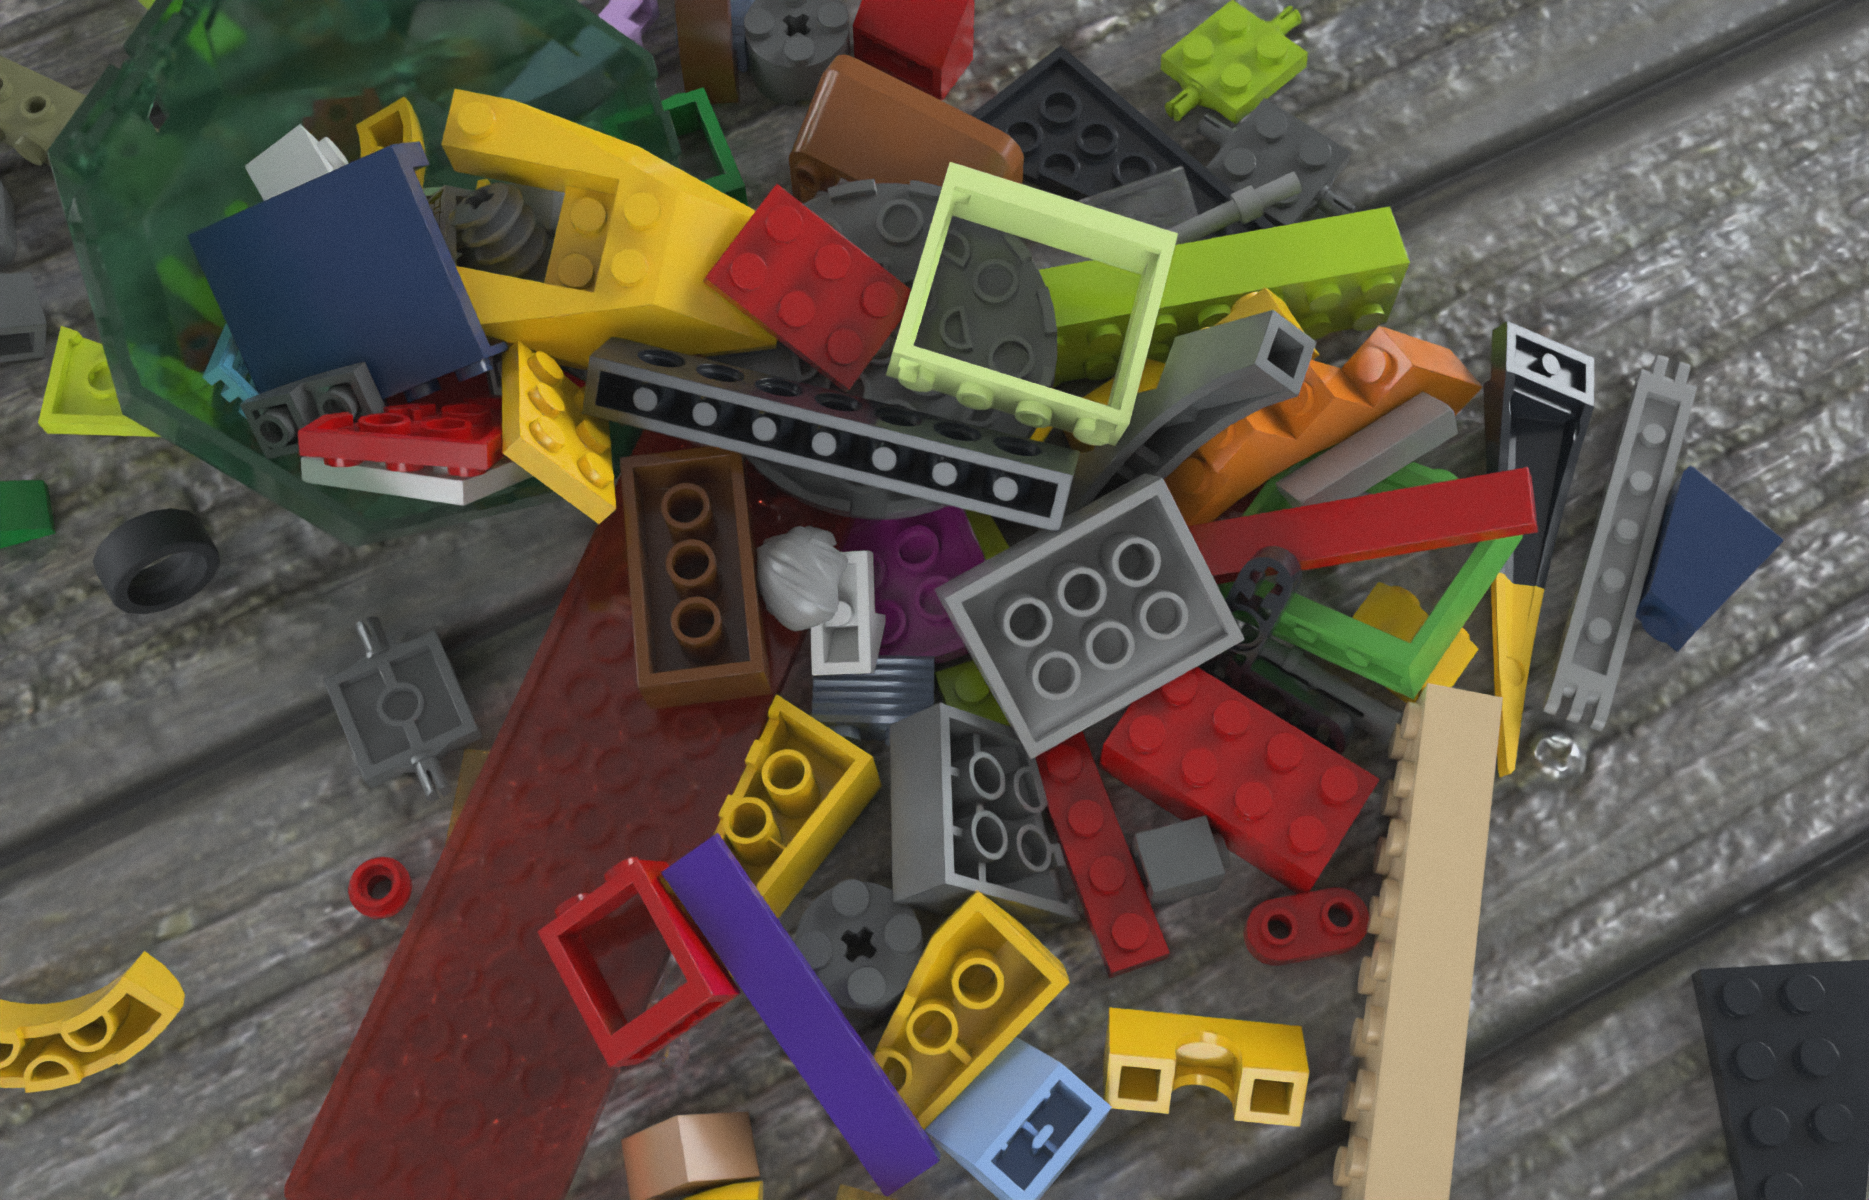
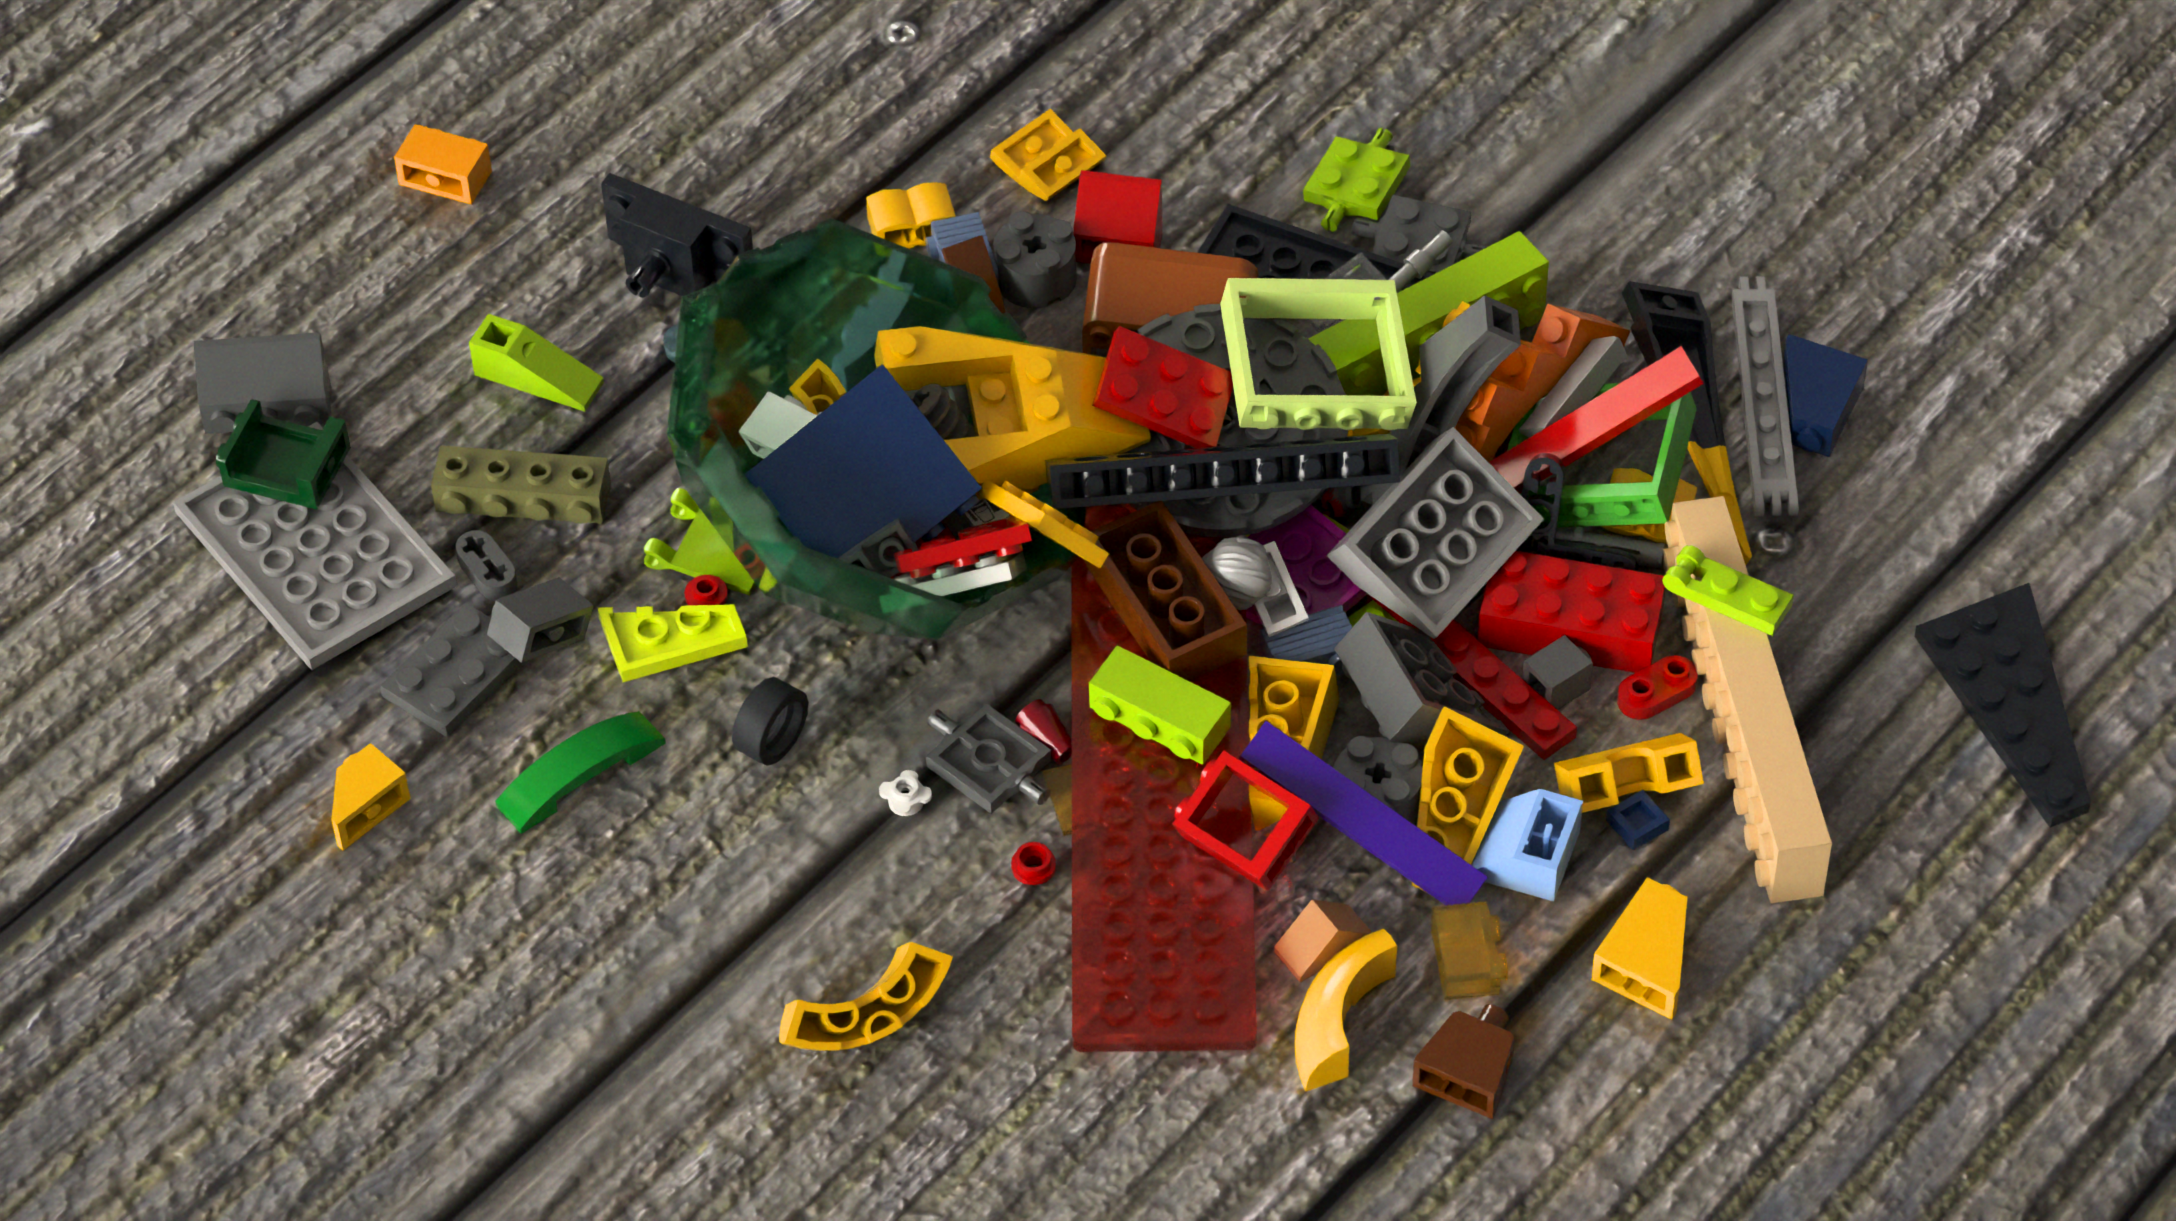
camera: 20 degrees left, 15 degrees down
none -> white plate [879,770,932,816]
none -> dark red cone [1015,699,1078,764]
none -> lime brick [1089,645,1231,765]
none -> dark blue plate [1606,790,1670,850]
none -> lime plate [1662,545,1794,636]

